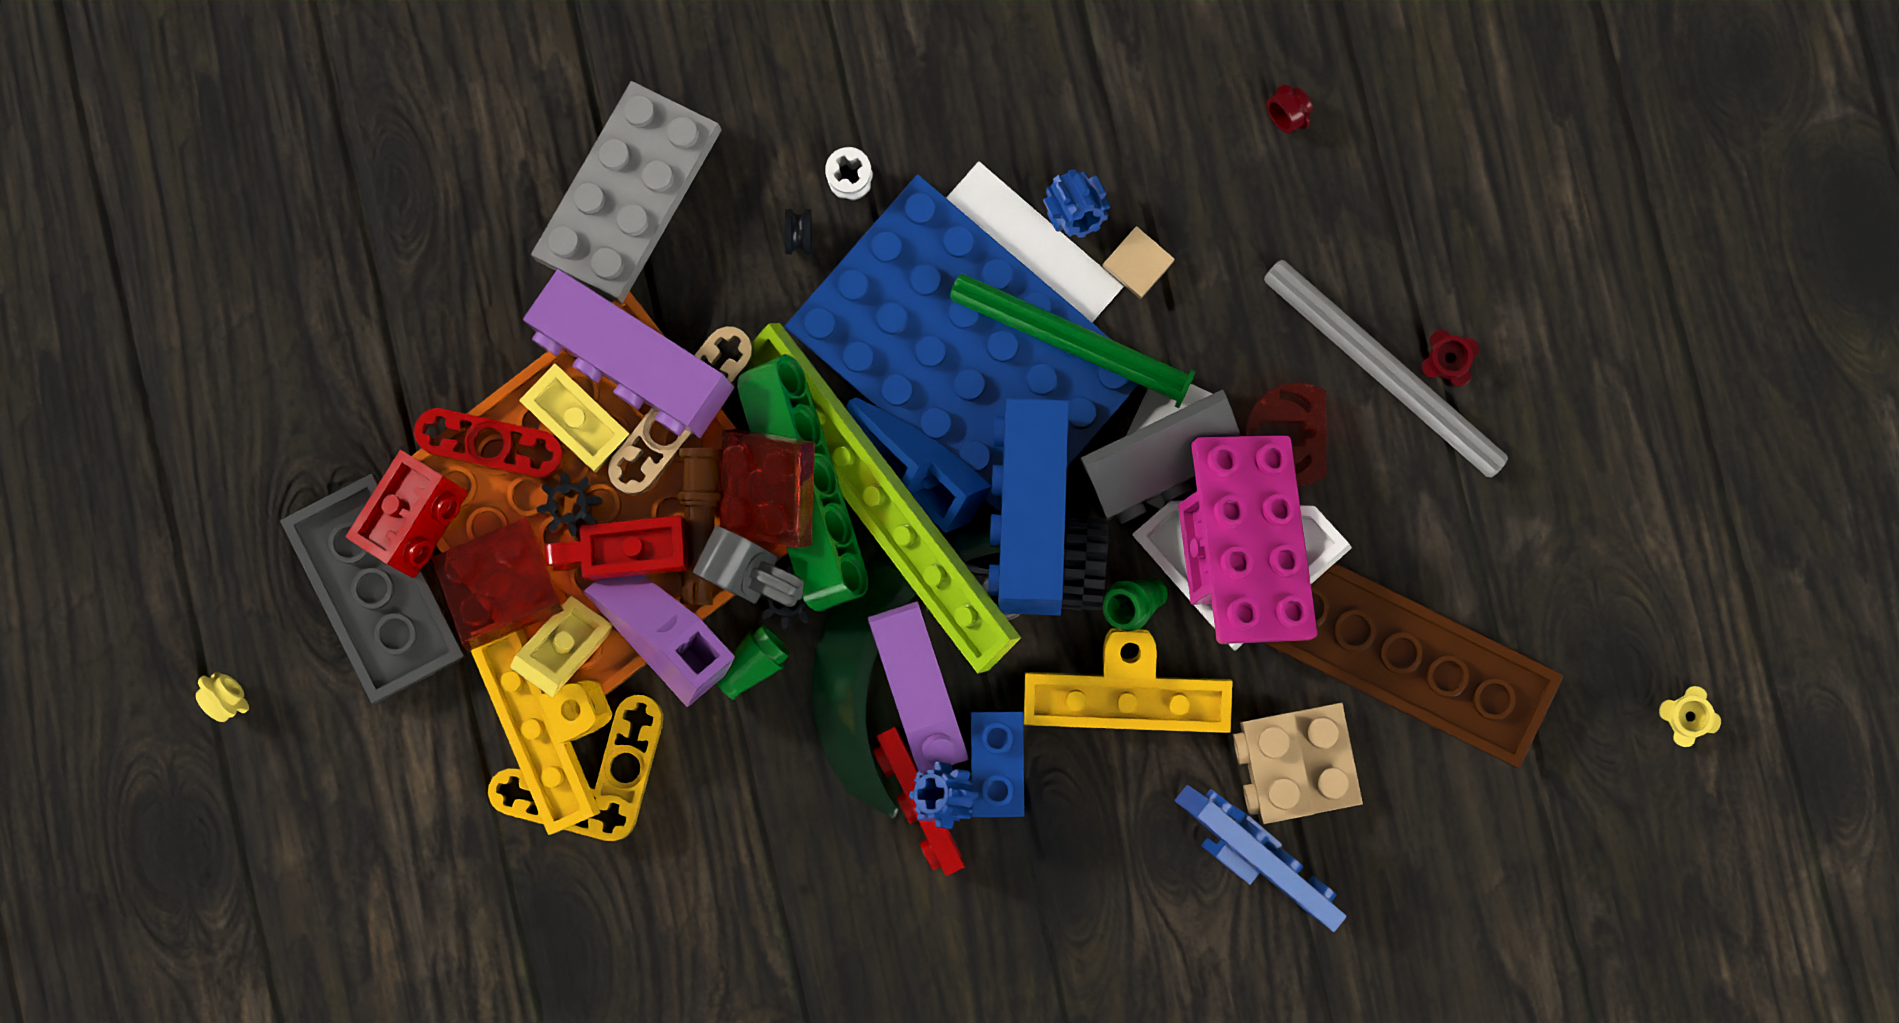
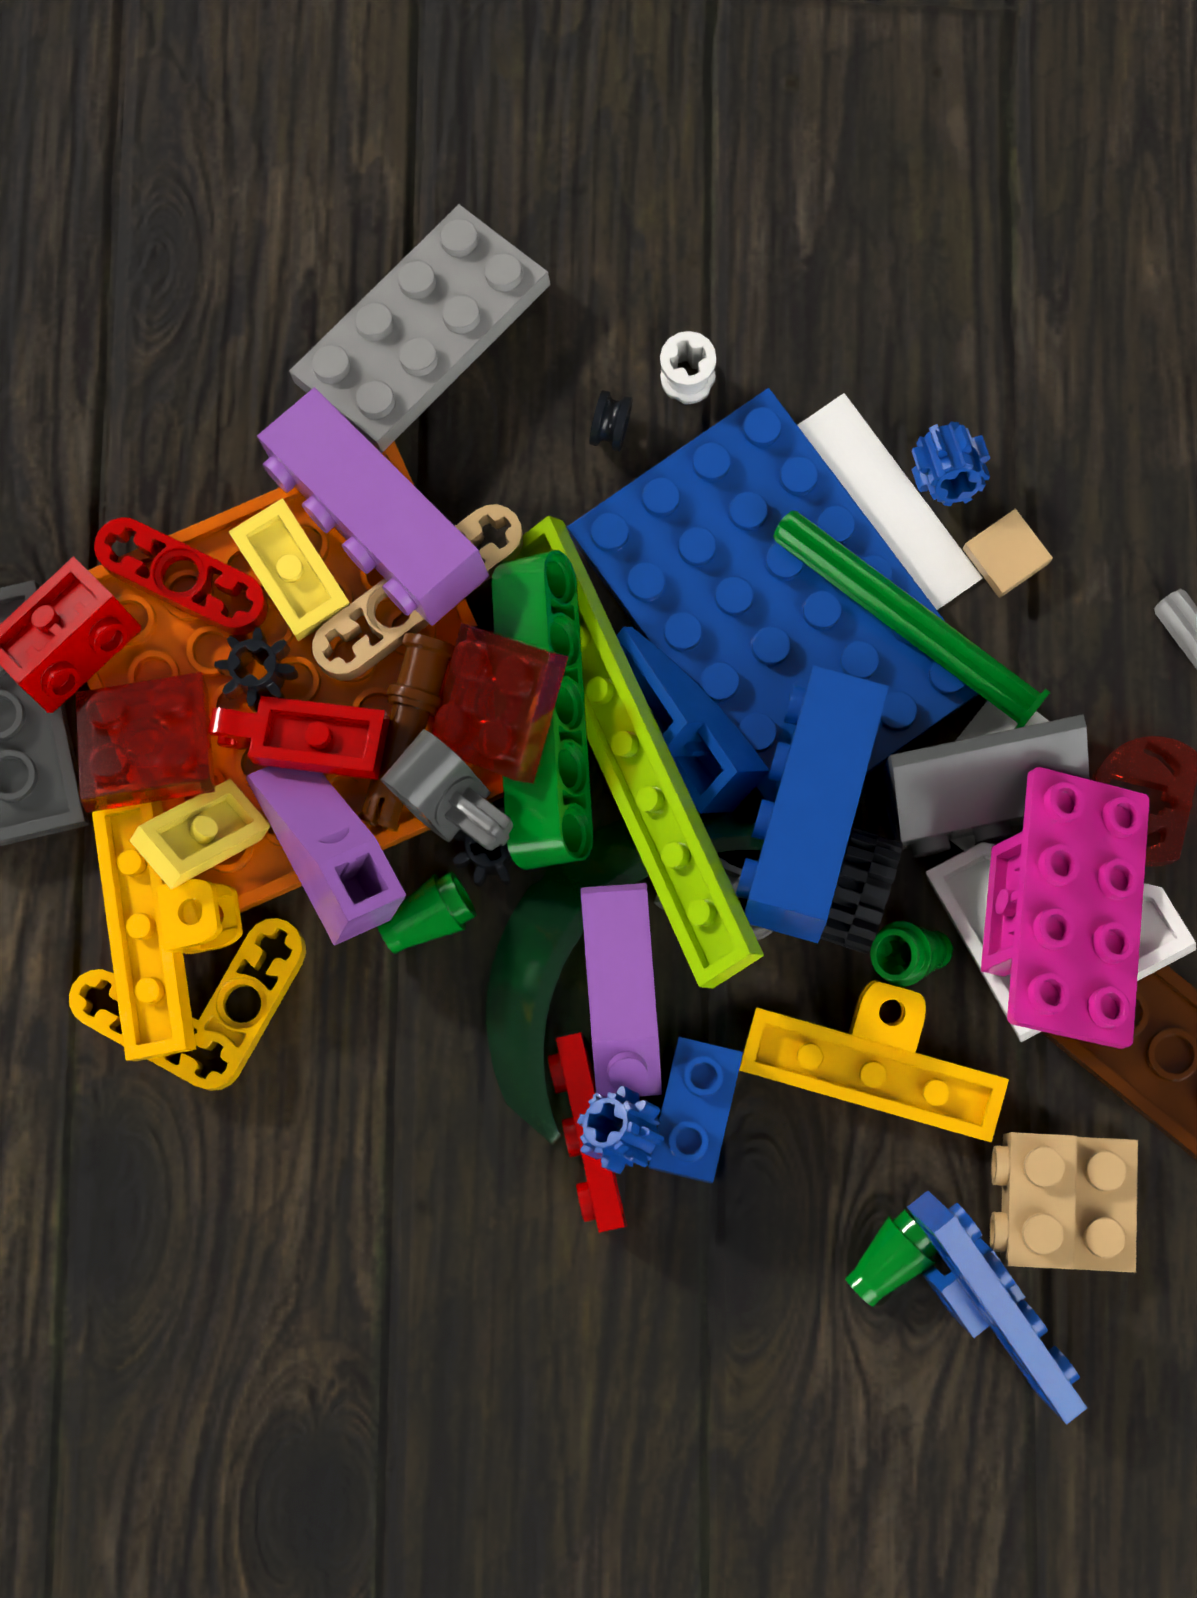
camera: 15 degrees right, 5 degrees down
none -> green cone [845,1209,938,1307]

